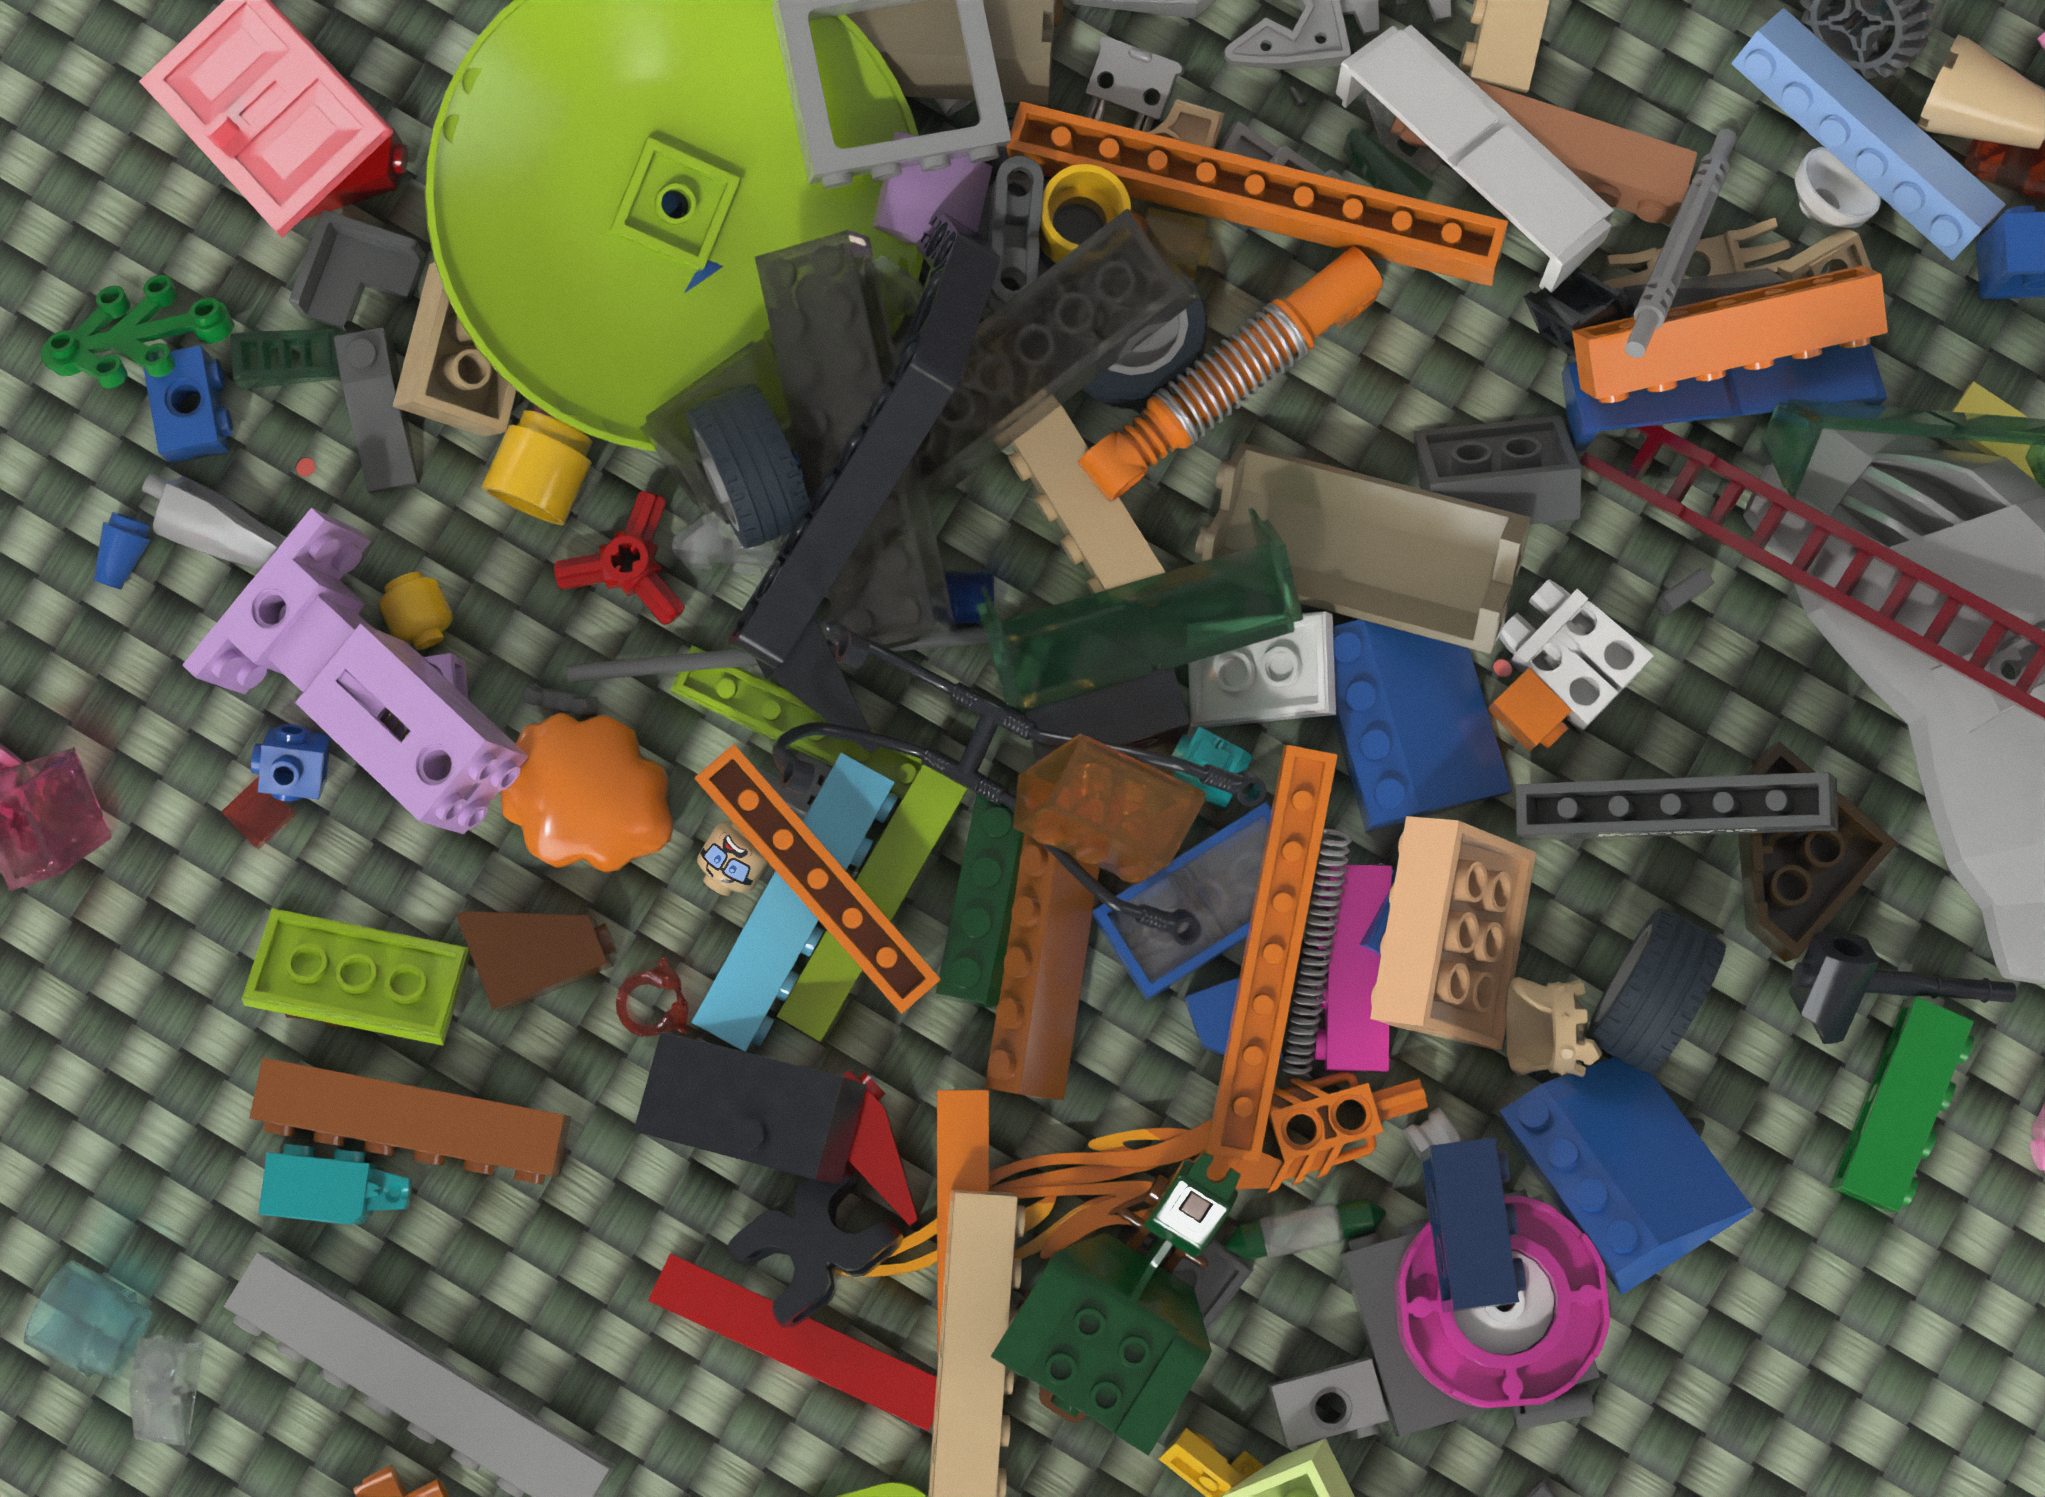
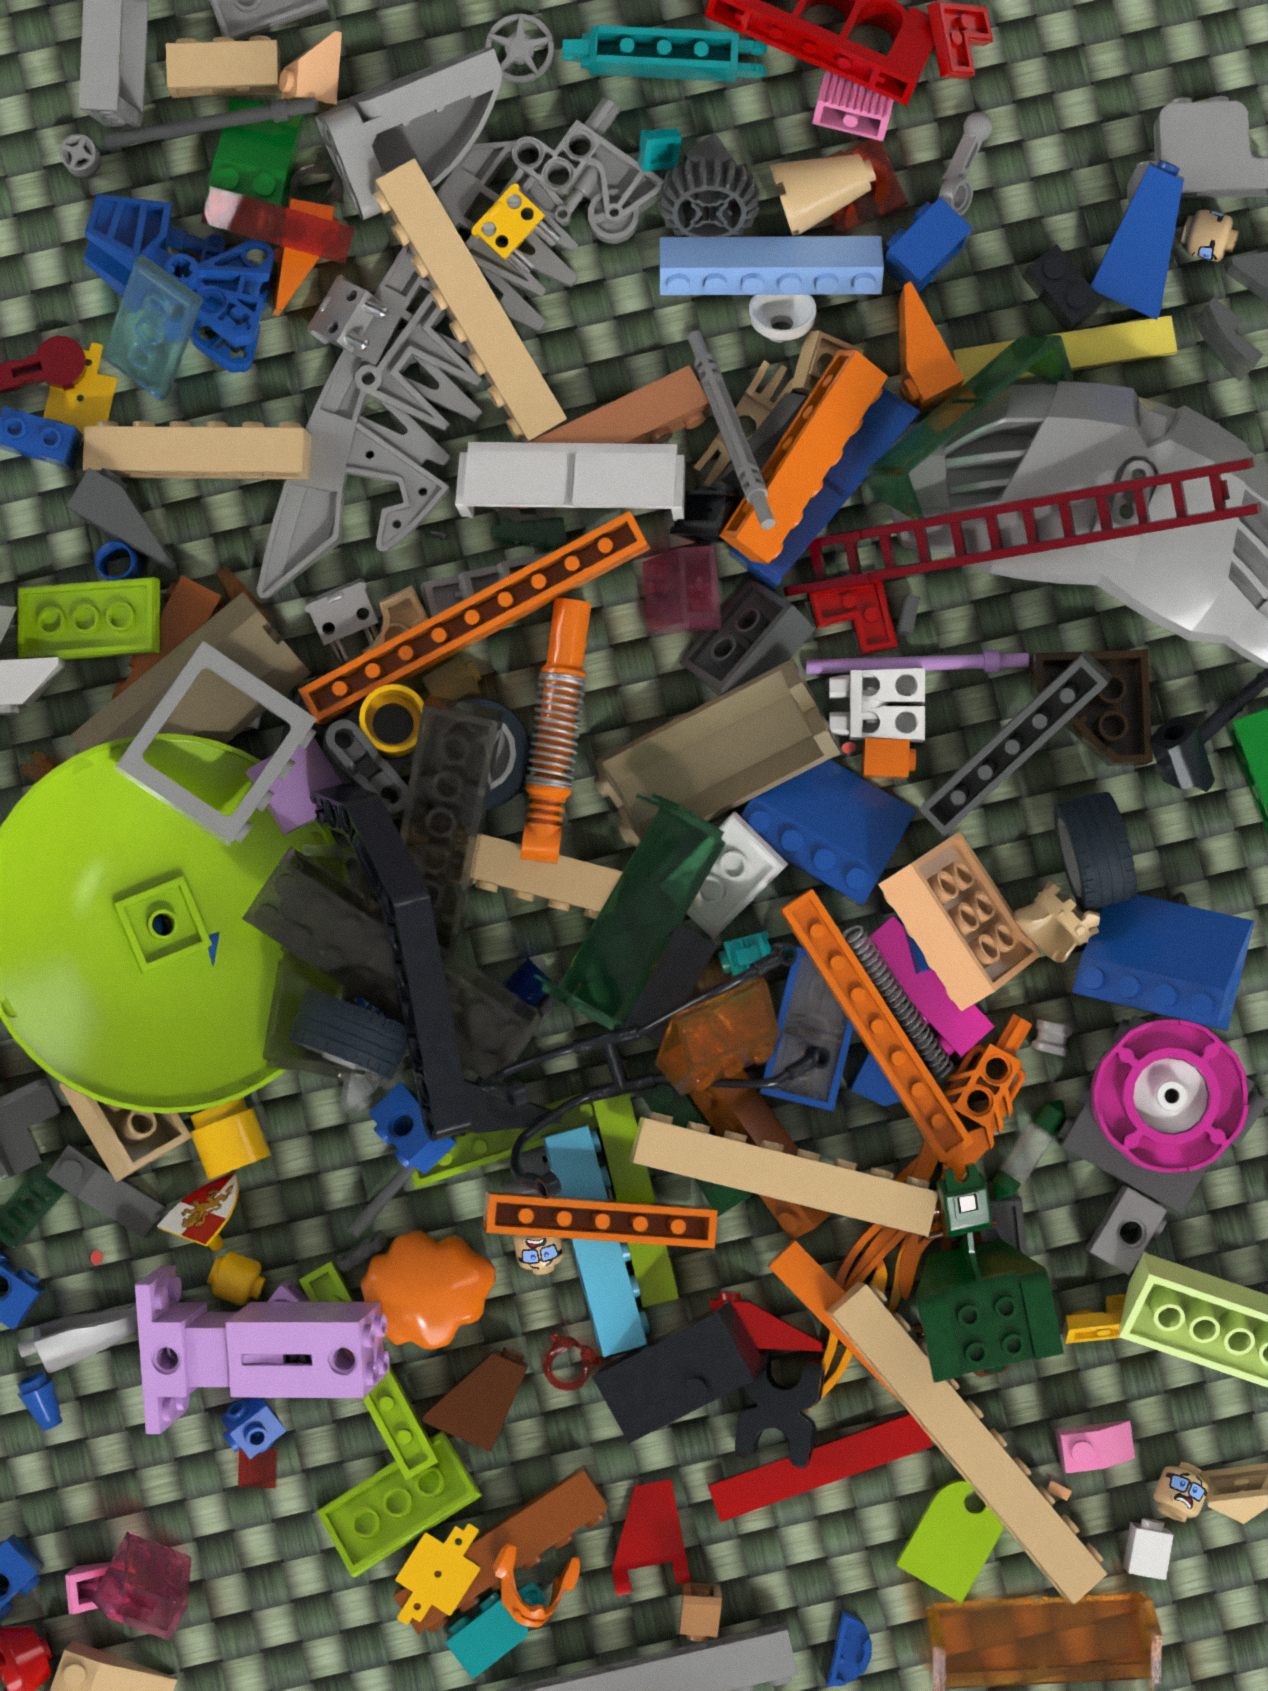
camera: 45 degrees left, 5 degrees up
red bush [554,491,685,625] -> none
dark blue brick [1420,1138,1526,1313] -> none
none -> shield [157,1173,239,1251]
none -> lime plate [299,1261,441,1480]
none -> blue brick [368,1082,457,1174]
none -> yellow piece [395,1523,481,1625]
none -> orange helmet [493,1544,580,1628]
none -> red flag [612,1479,691,1596]
none -> tan brick [629,1112,939,1237]
none -> clear pink slope [643,545,722,635]
none -> medium nougat slope [679,1582,722,1642]
none -> lavender bar [806,650,1029,674]
none -> red tile [808,580,898,656]
none -> orange slope [898,281,964,414]

